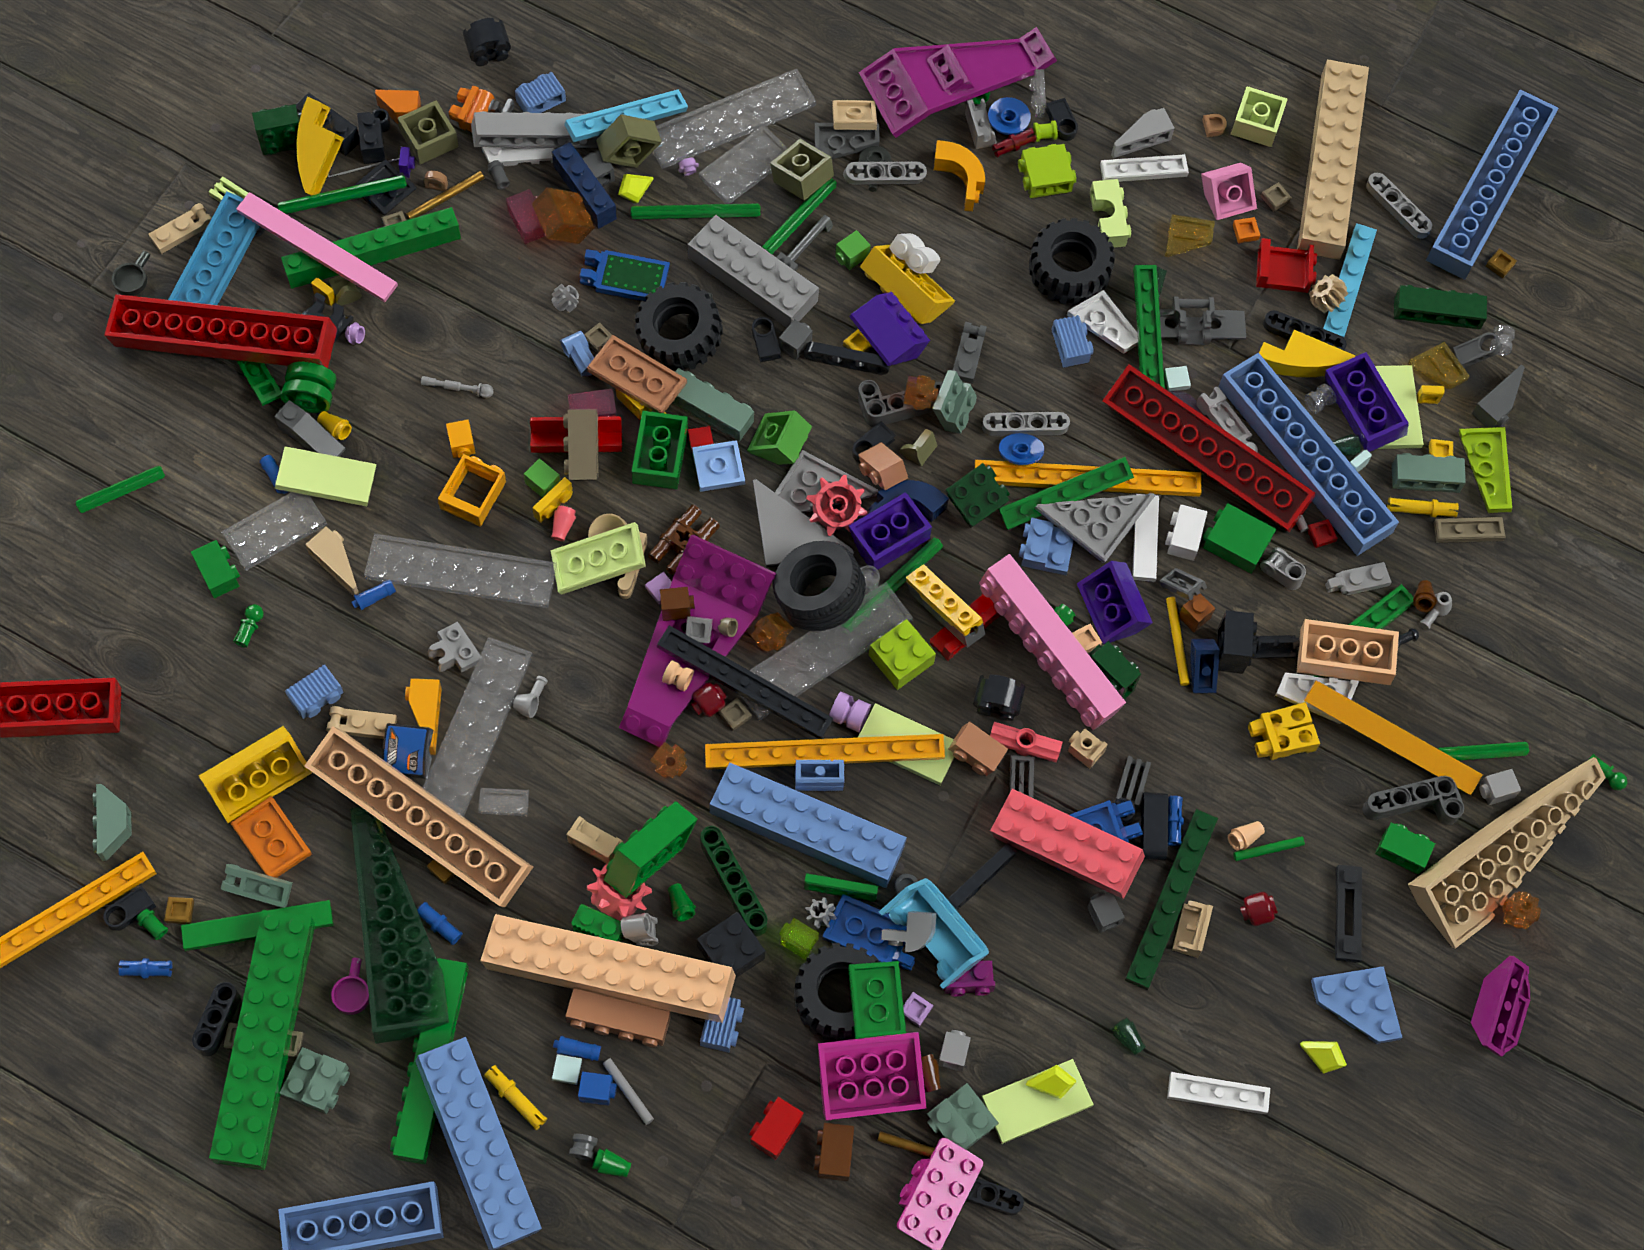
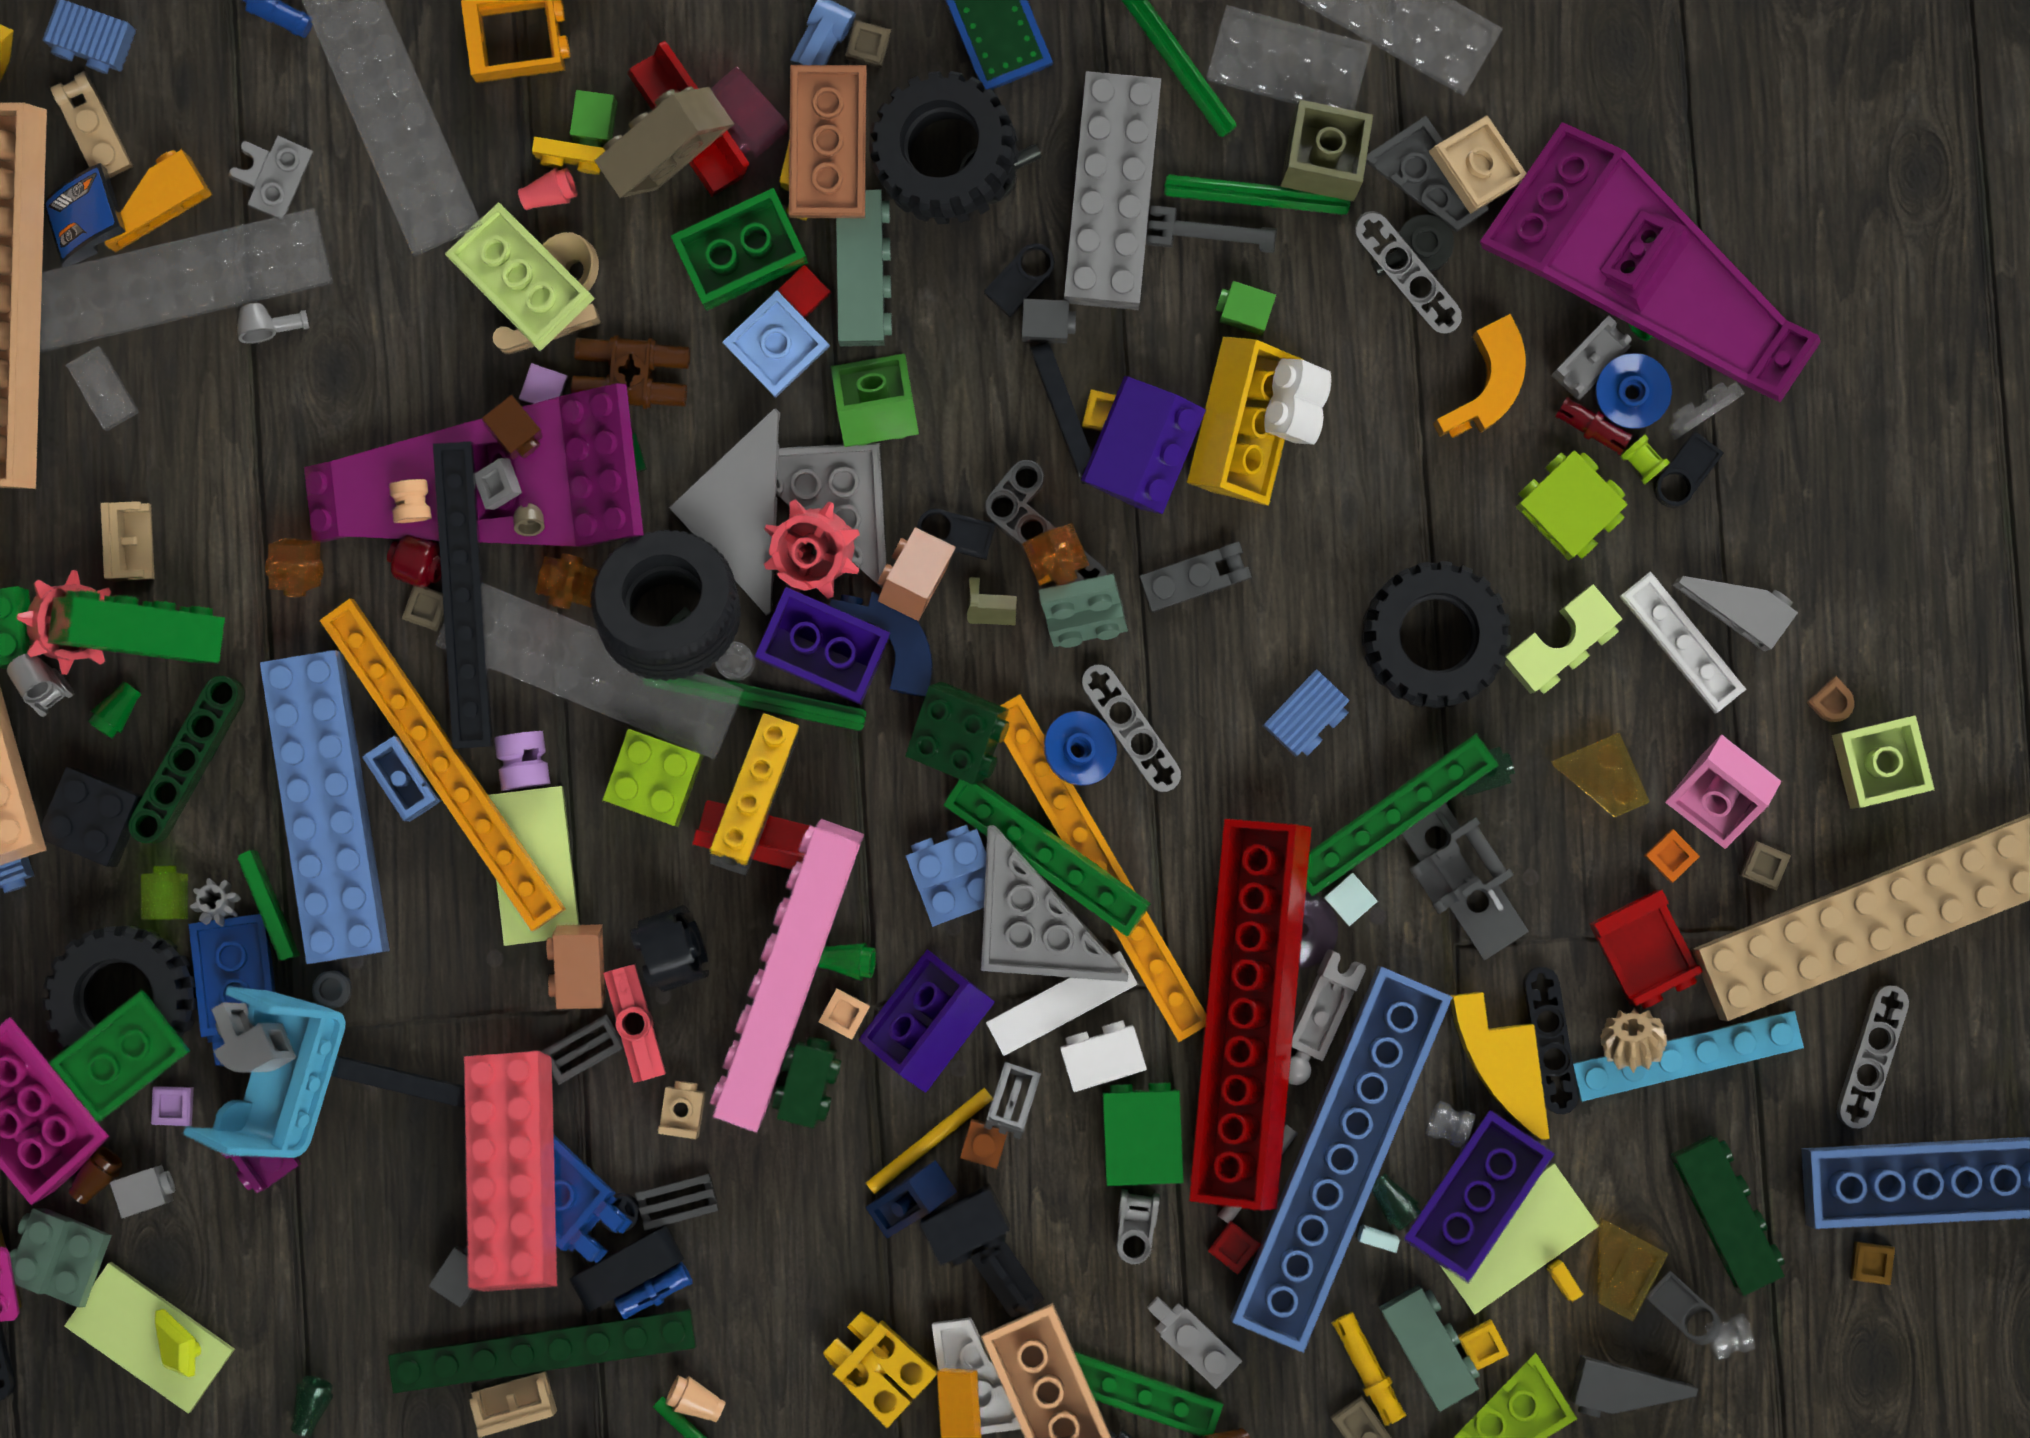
camera: 65 degrees right, 20 degrees up
white wing [1067,290,1138,354] -> none

